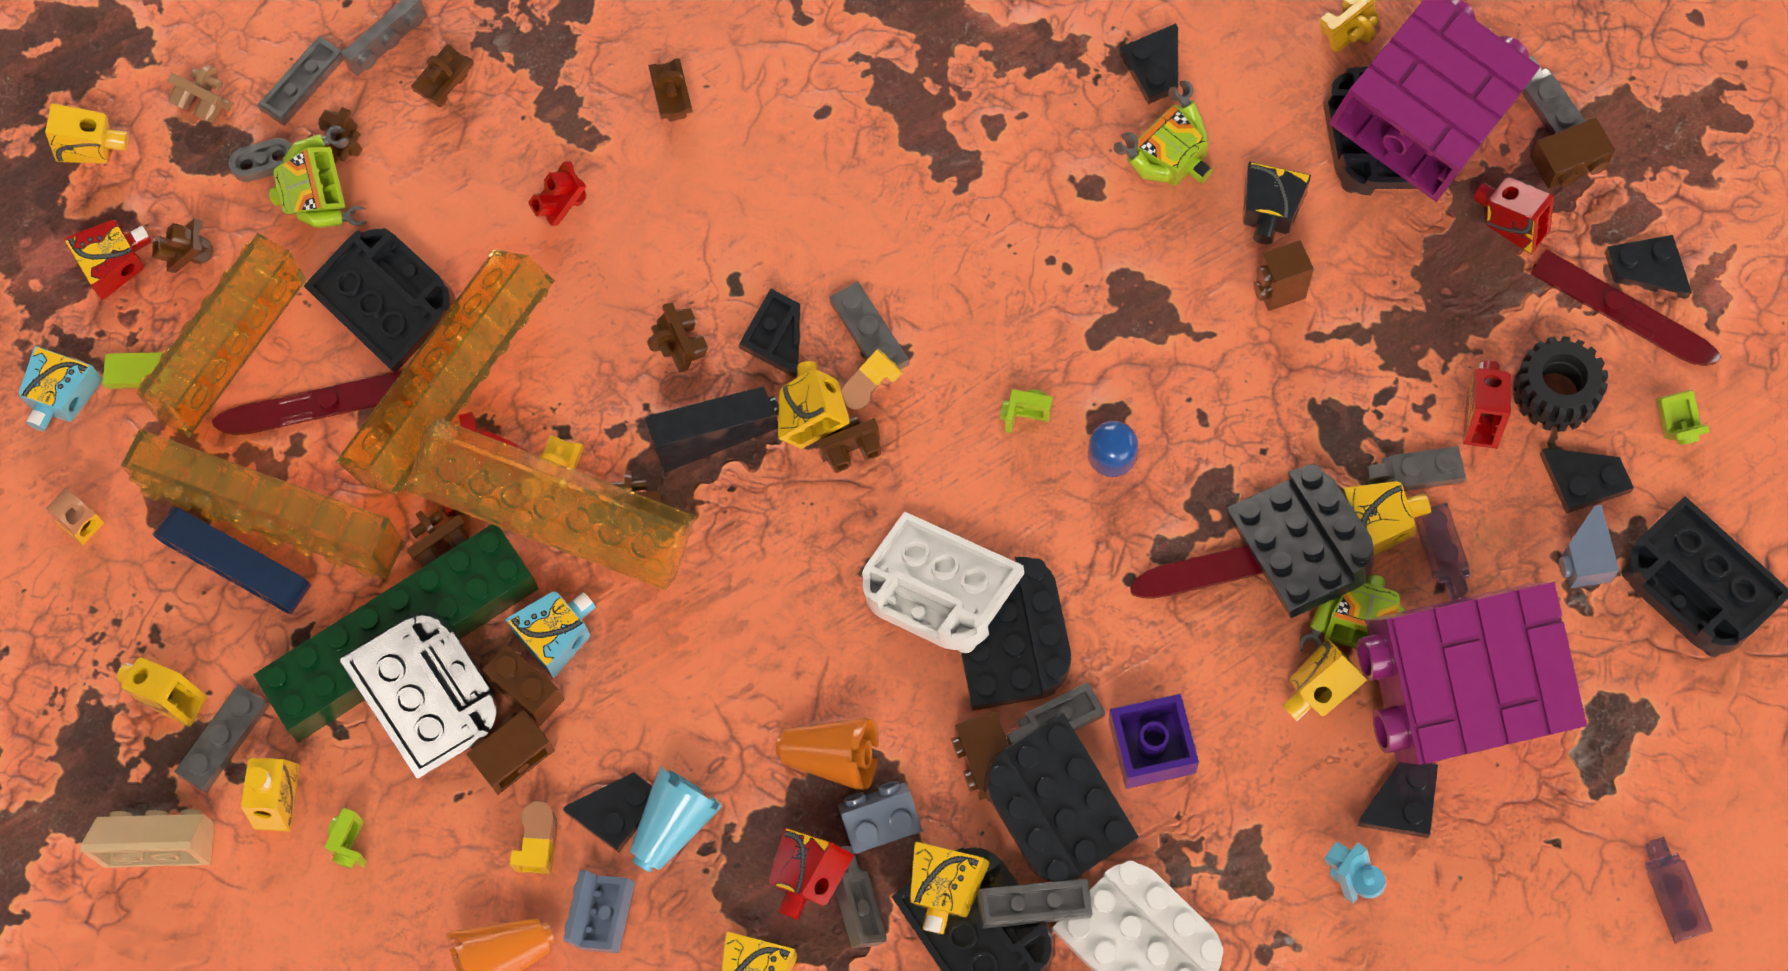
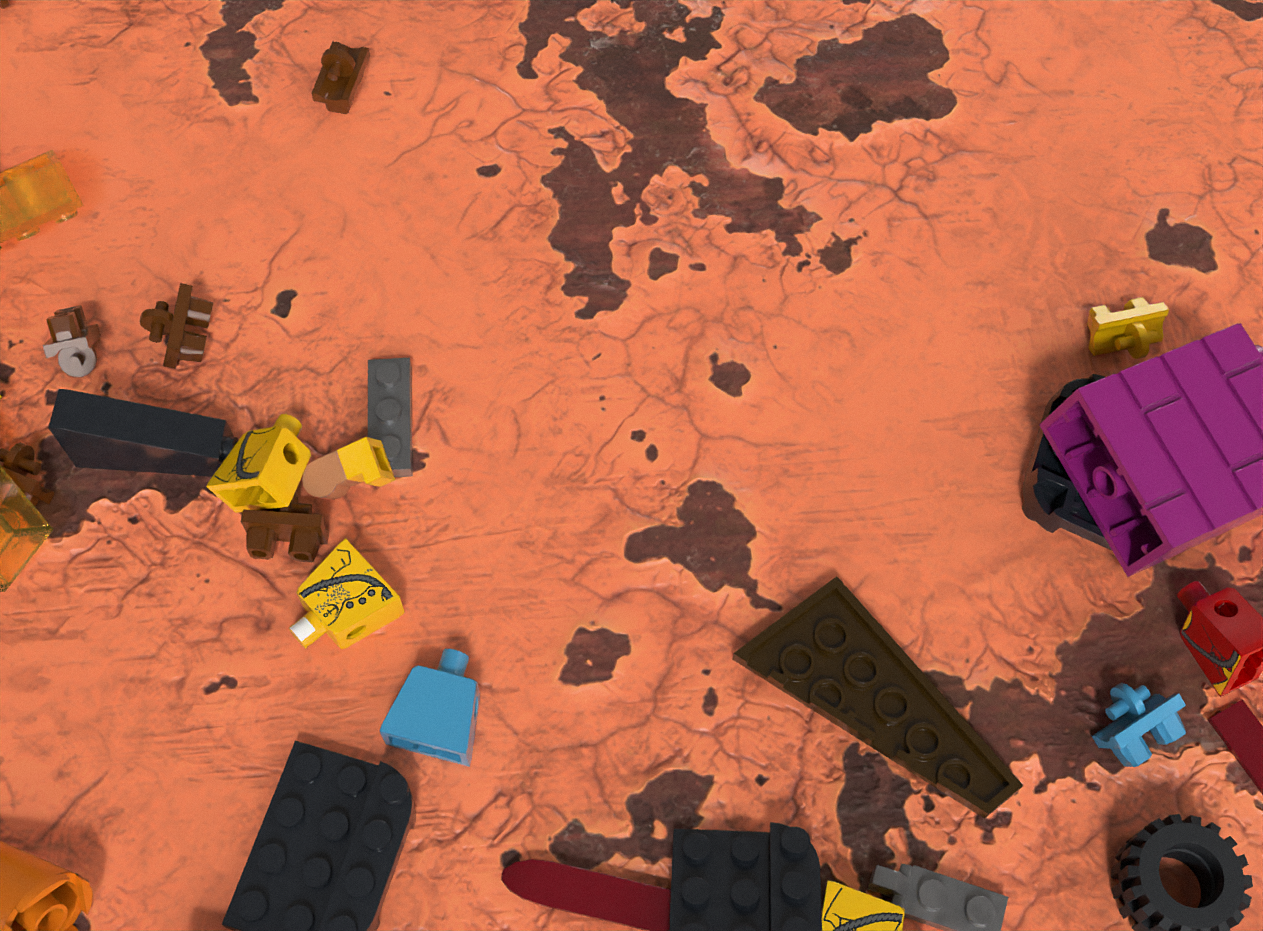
camera: 20 degrees right, 5 degrees down
red hips [528,161,587,226] -> none
black wing [738,289,800,378] -> none
white plate [862,511,1024,653] -> none
lime bracket [1000,389,1053,433] -> none
blue helmet [1088,421,1138,477] -> none
torso [1114,80,1213,185] -> none
black wing [1119,24,1178,105] -> none
black torso [1243,161,1311,244] -> none
reddish brown brick [1254,240,1314,311] -> none
red torso [1463,360,1511,449] -> none
none -> reddish brown hips [43,305,101,377]
none -> torso [289,538,405,649]
none -> dark azure torso [380,649,480,767]
none -> dark brown wing [732,576,1023,819]
none -> dark azure hips [1092,683,1186,767]

